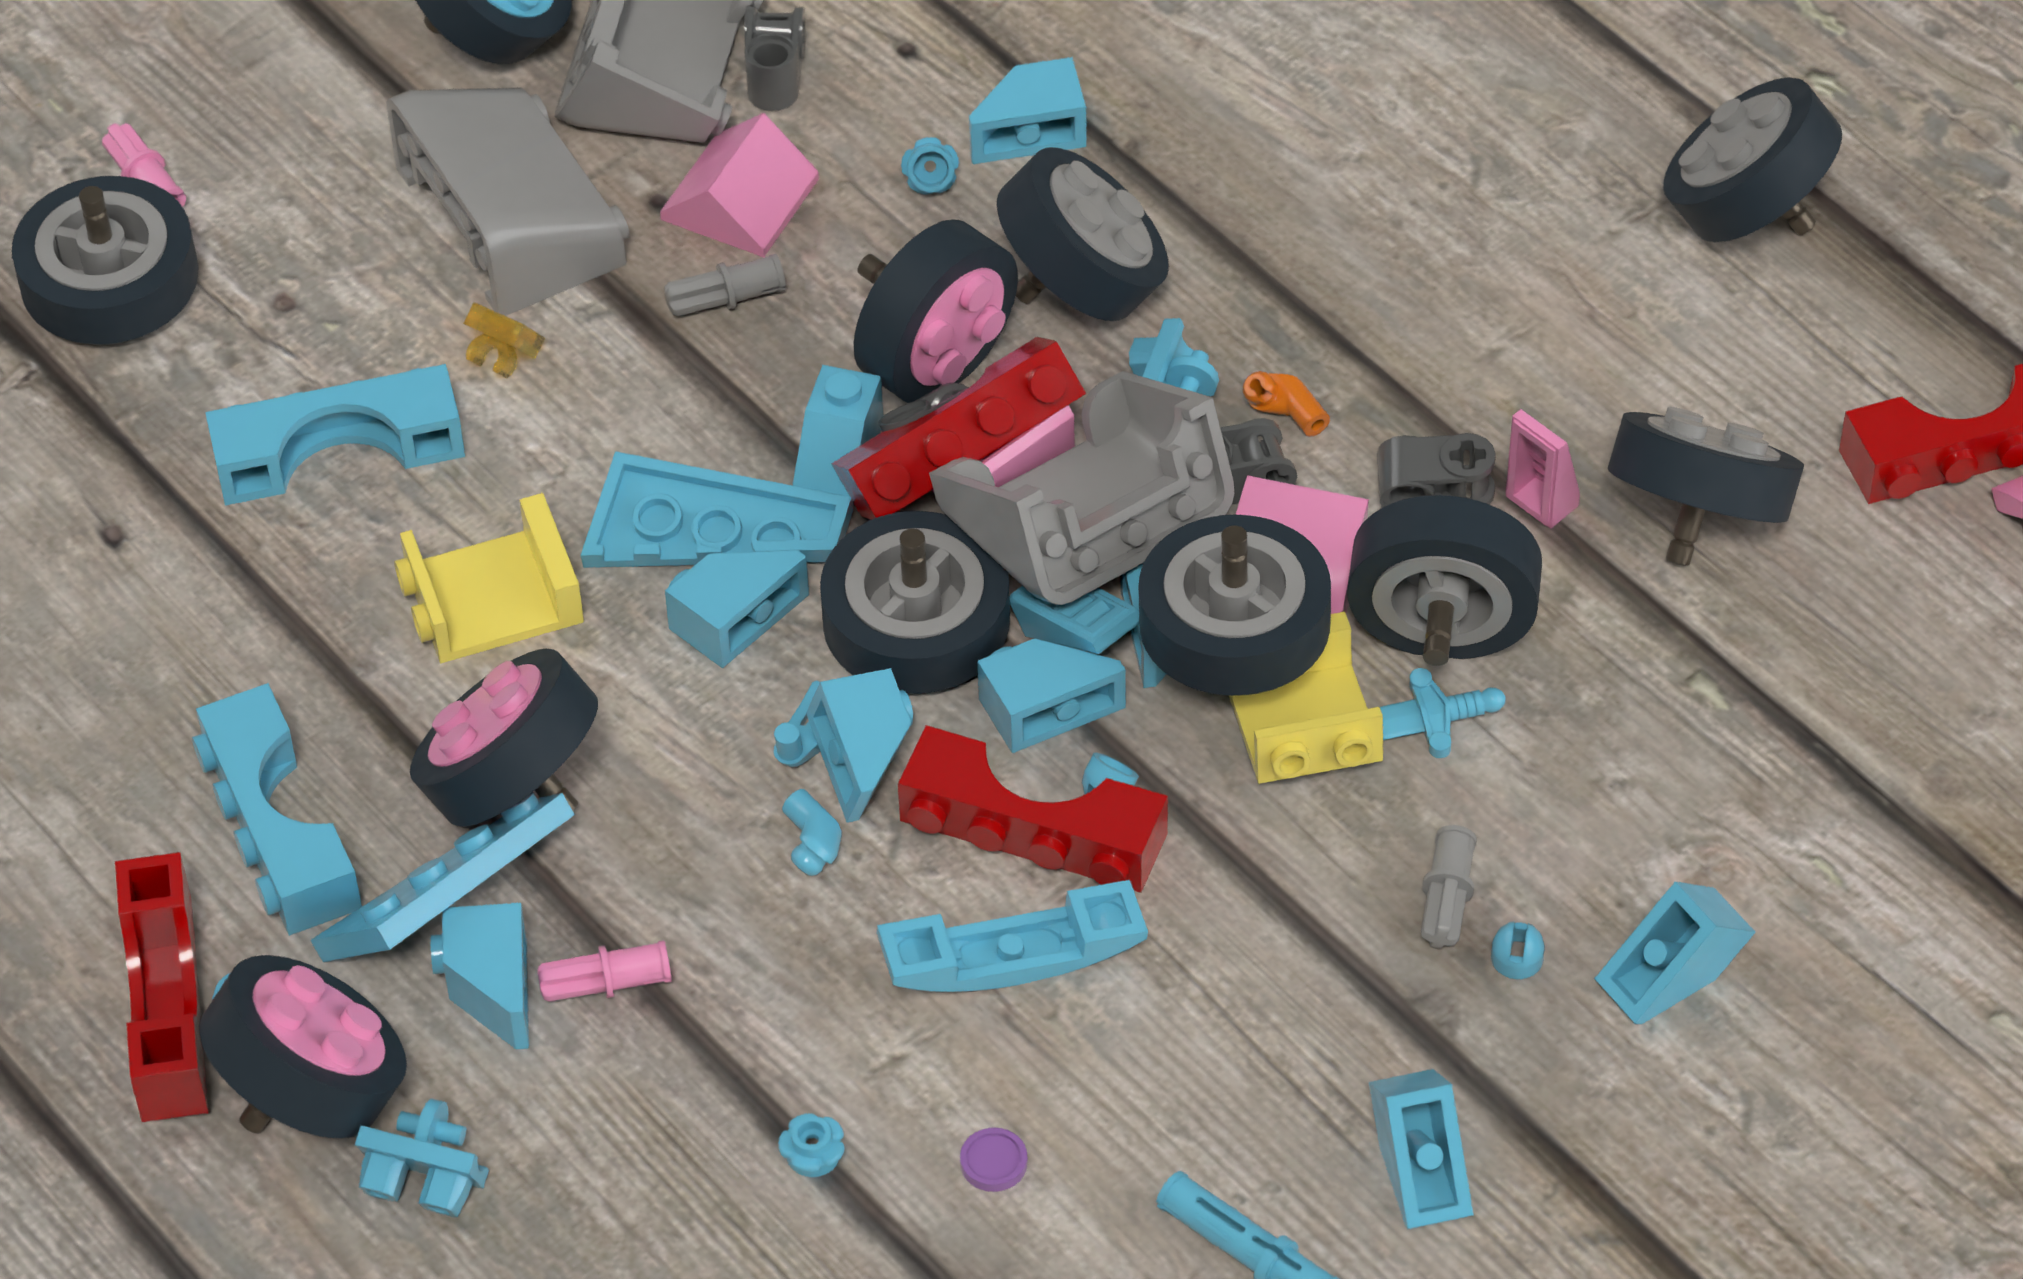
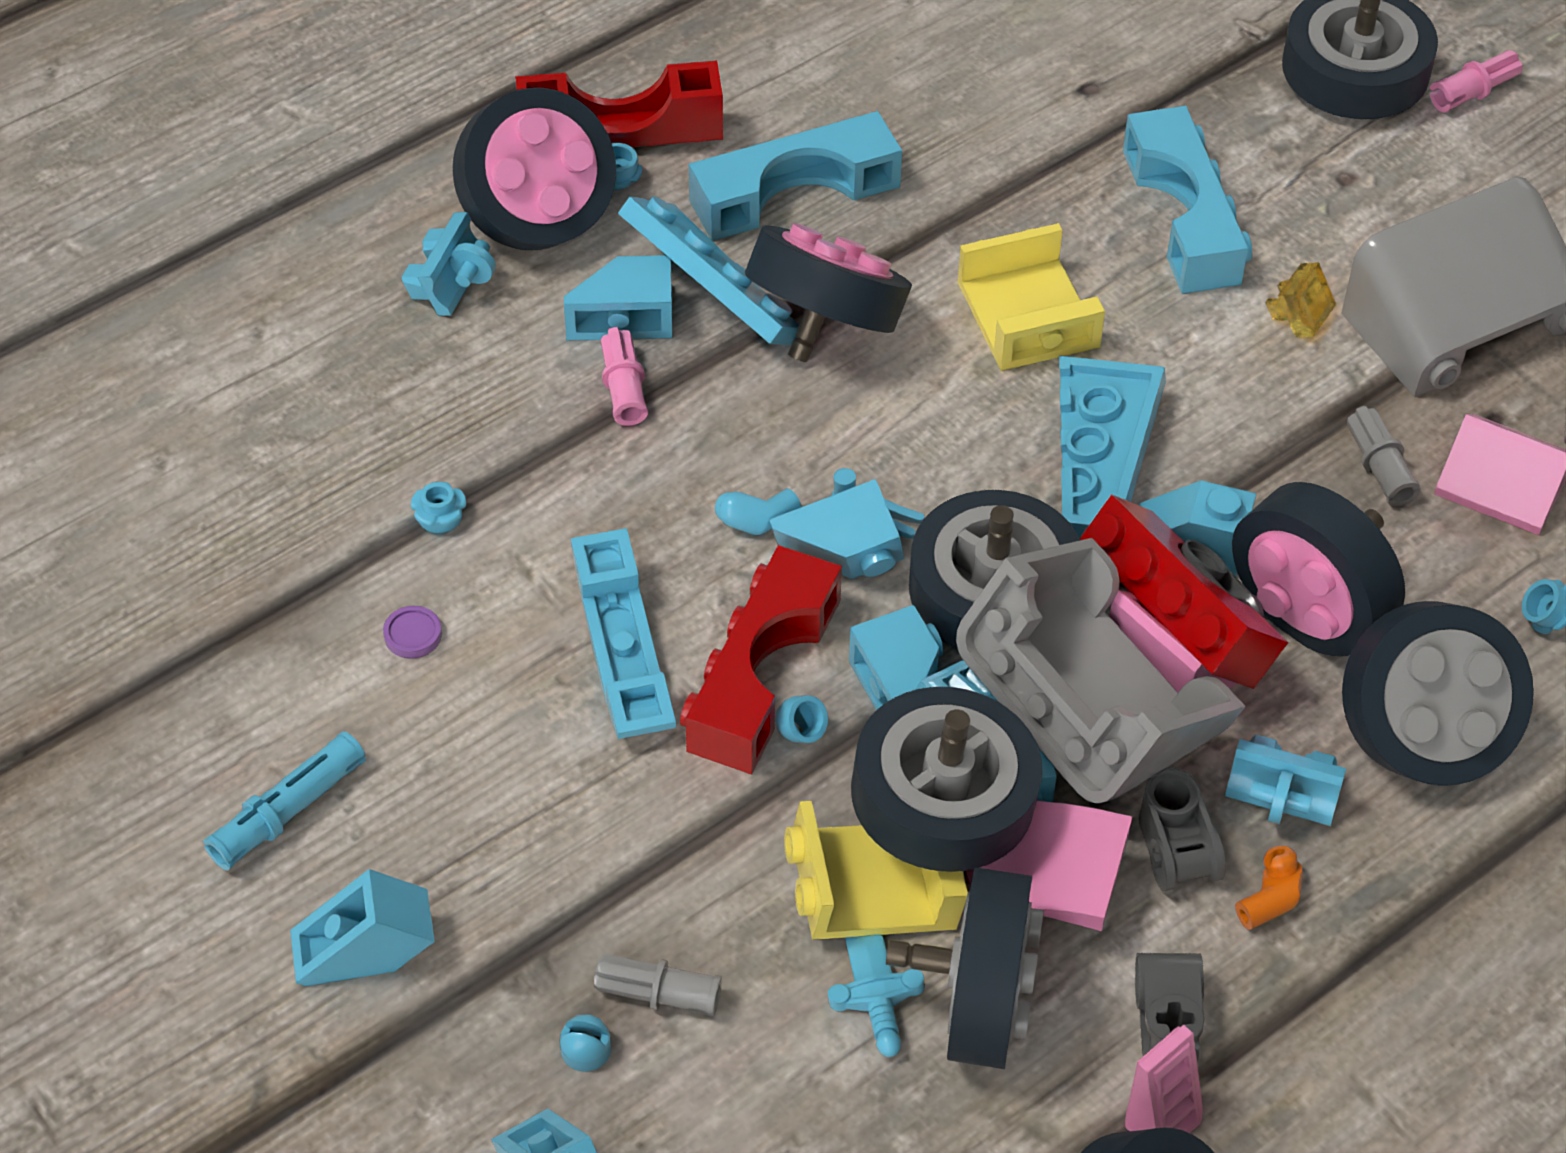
camera: 90 degrees right, 0 degrees up
medium azure slope [665,550,809,668] -> none

